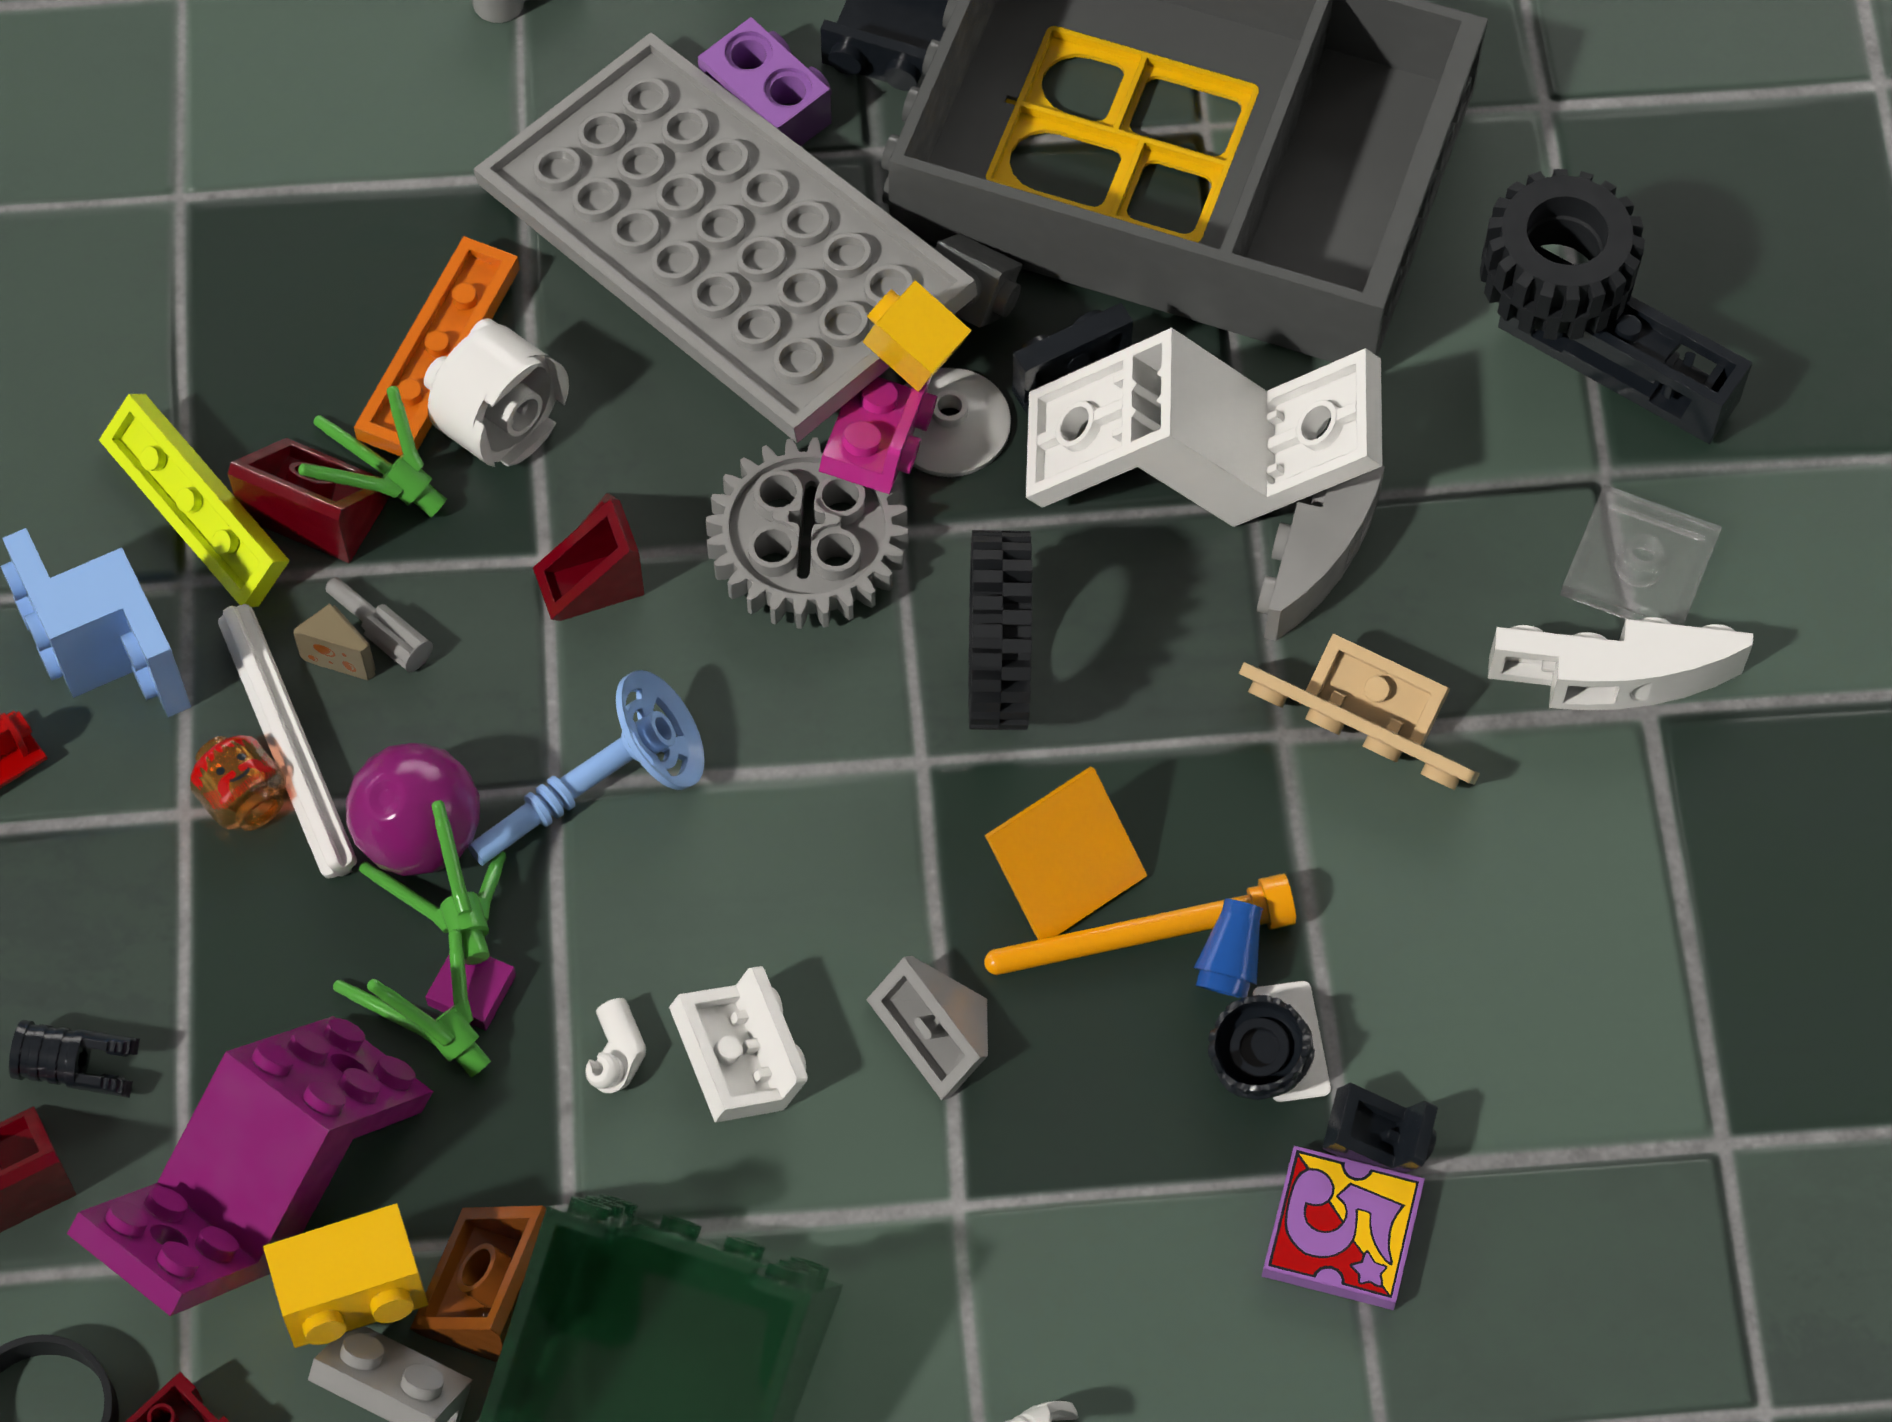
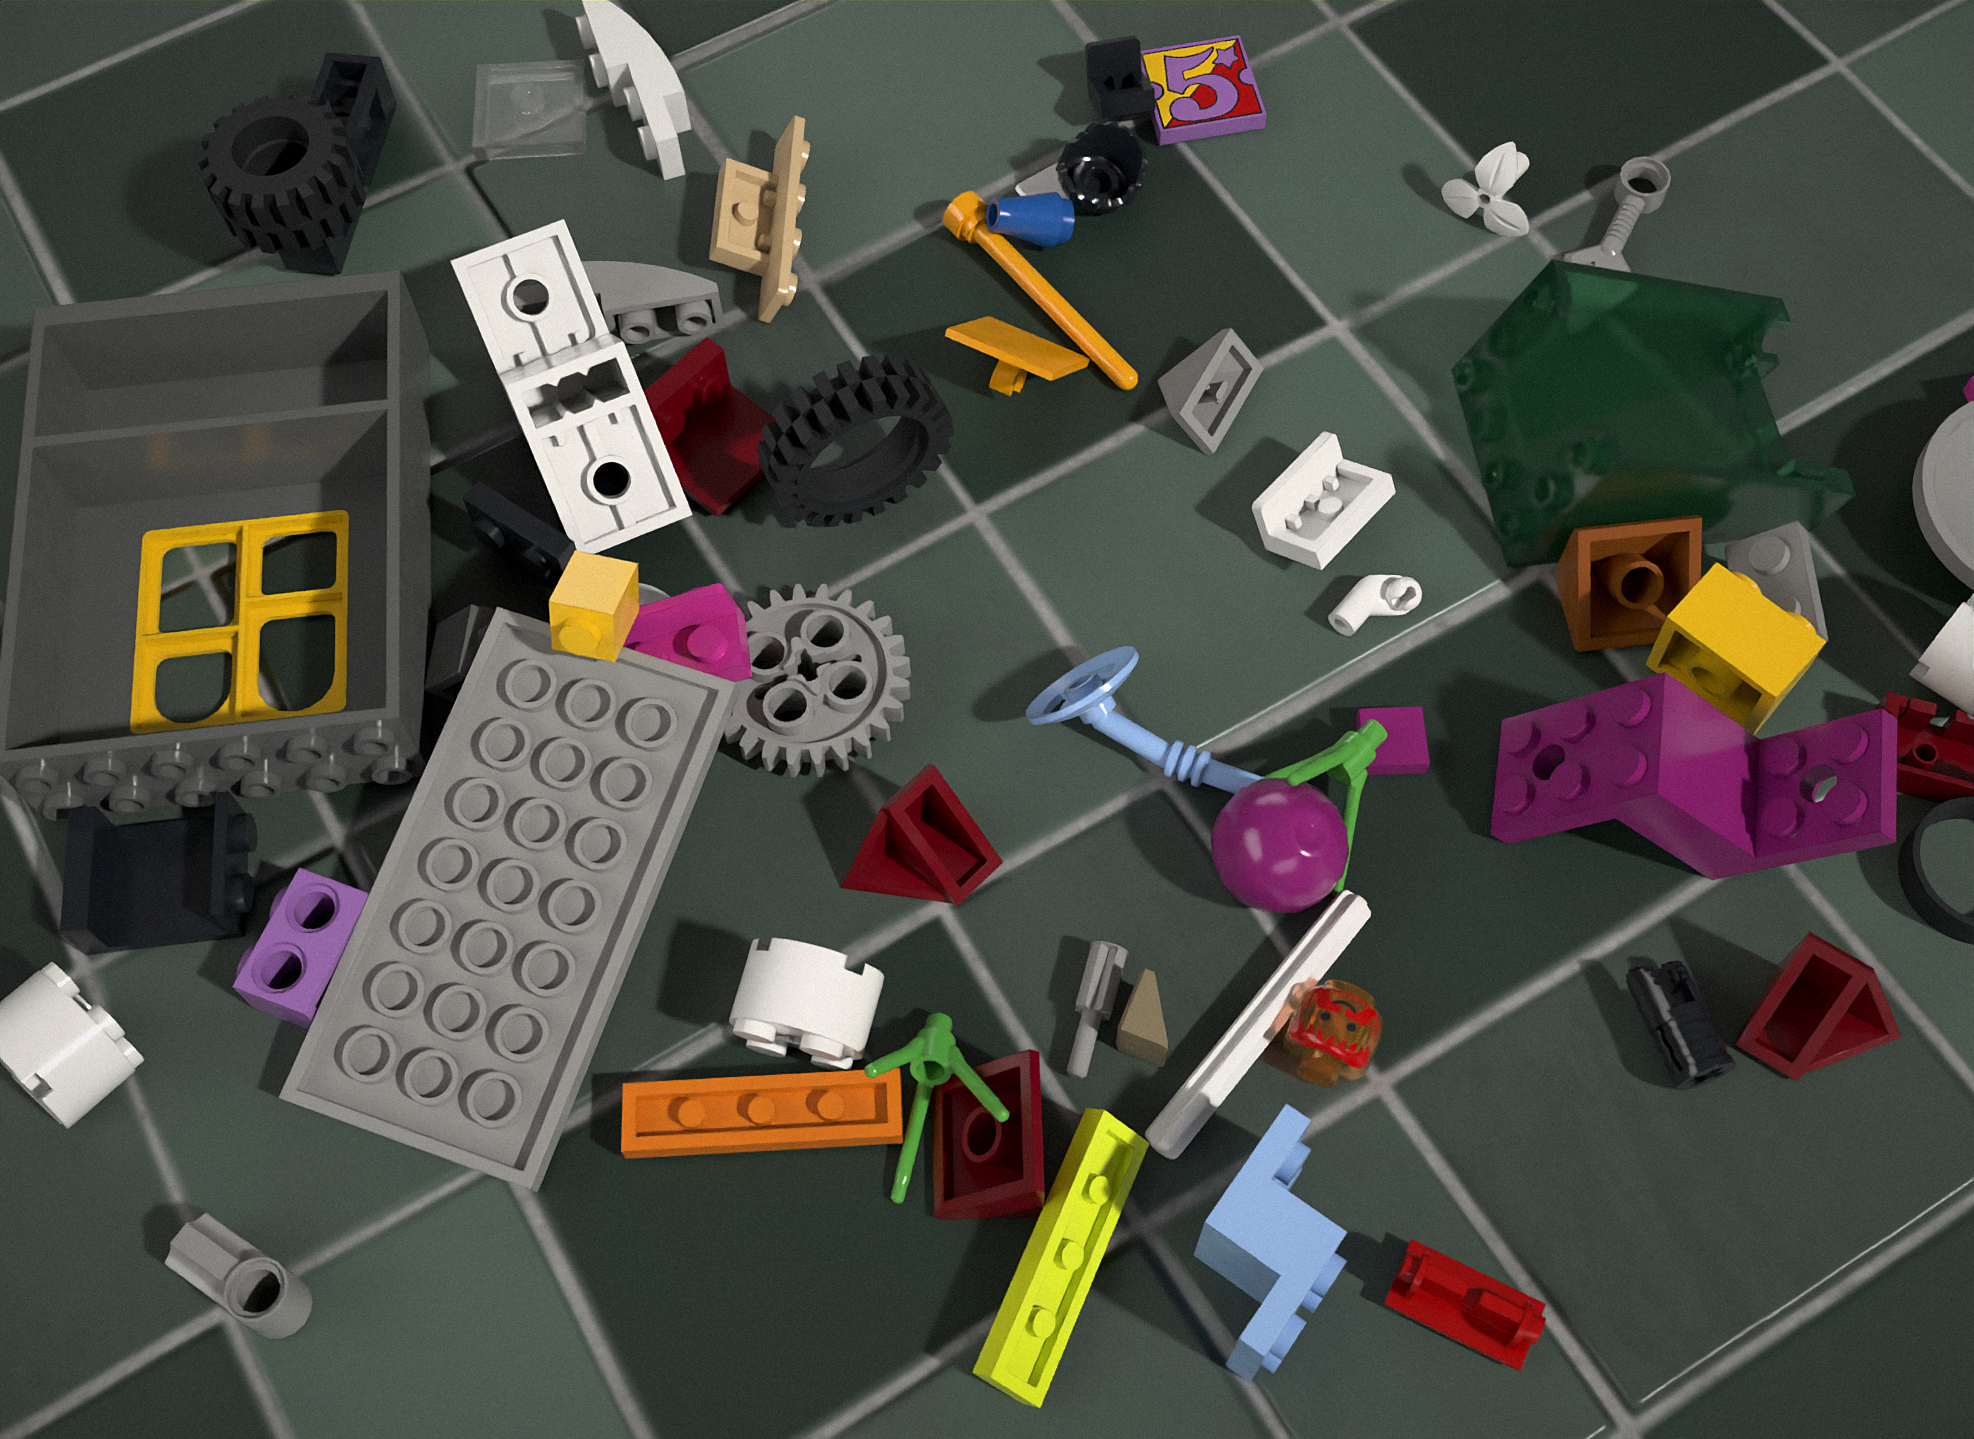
camera: 115 degrees left, 0 degrees up
bright green plant [333,929,491,1078] -> none
none -> dark red bracket [644,337,777,516]

